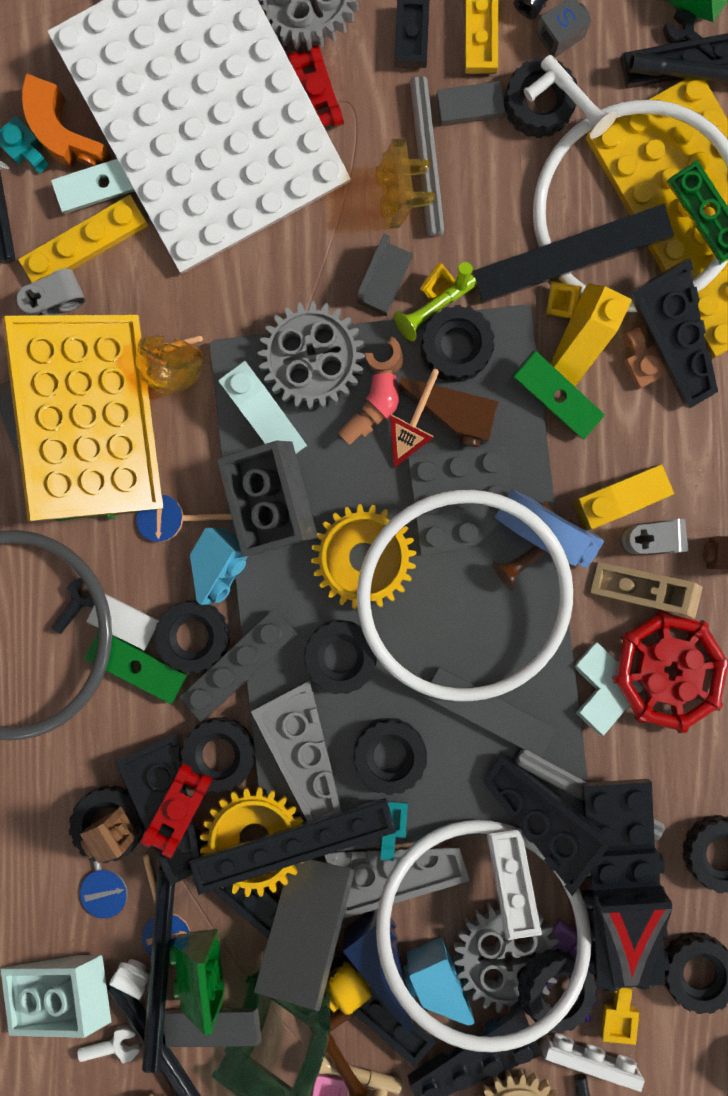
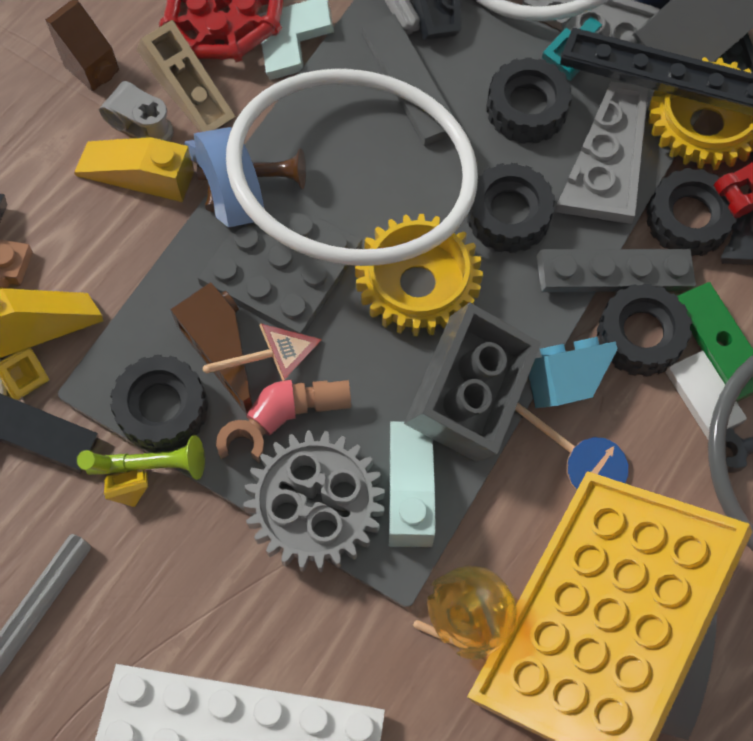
camera: 145 degrees left, 20 degrees down
dark grey panel [357,234,413,316] -> none
clear yellow plate [376,138,435,229] -> none
green tile [511,350,605,440] -> none

